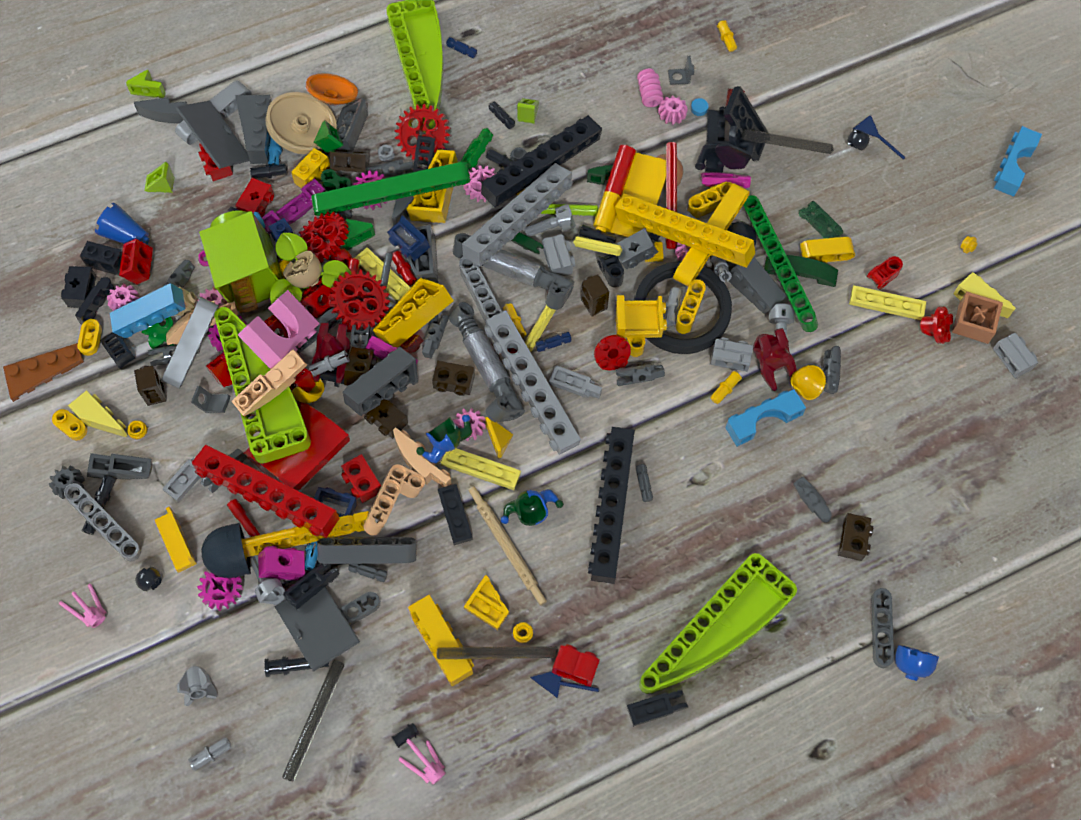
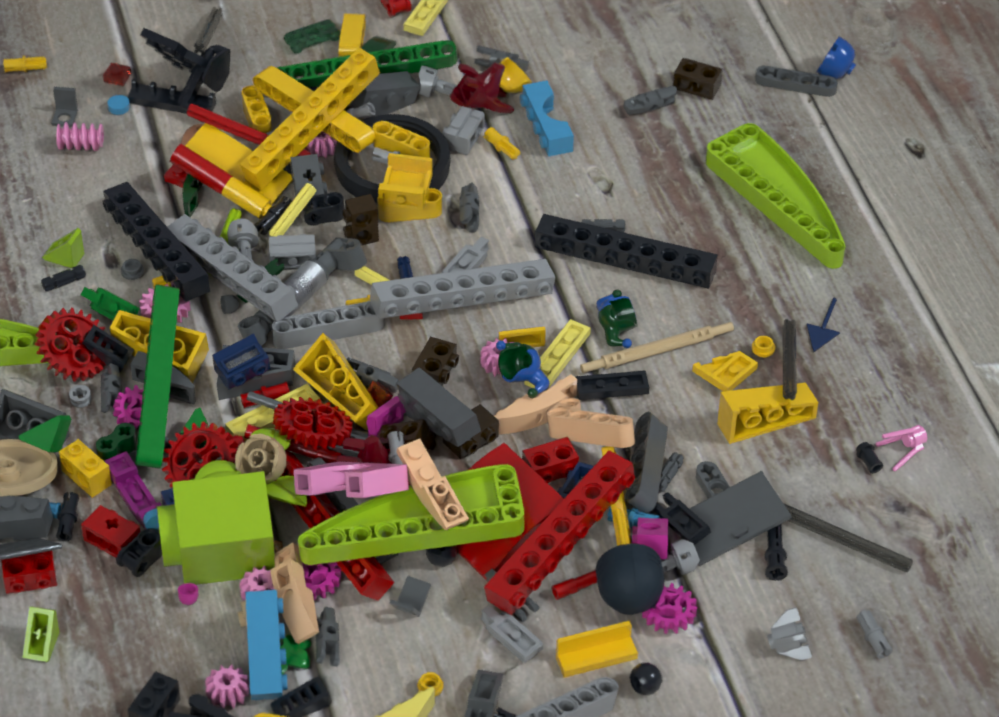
camera: 80 degrees left, 20 degrees down
blue cone [95,203,150,244] -> none
red brick [119,239,153,285] -> none
dark brown brick [134,365,167,406] -> none
light grey beam [162,297,219,389] -> none
dark grey hinge [164,260,195,288] -> none
dark brown brick [330,149,370,173] -> none
piece [449,302,525,422] -> none
black axle [486,149,513,168] -> none
red brick [552,644,600,687] -> none
red plate [594,335,631,371] -> none
black hinge [626,690,688,727] -> none
bright pink gear [658,95,688,125] -> none
dark pink hinge [701,172,751,188] -> none

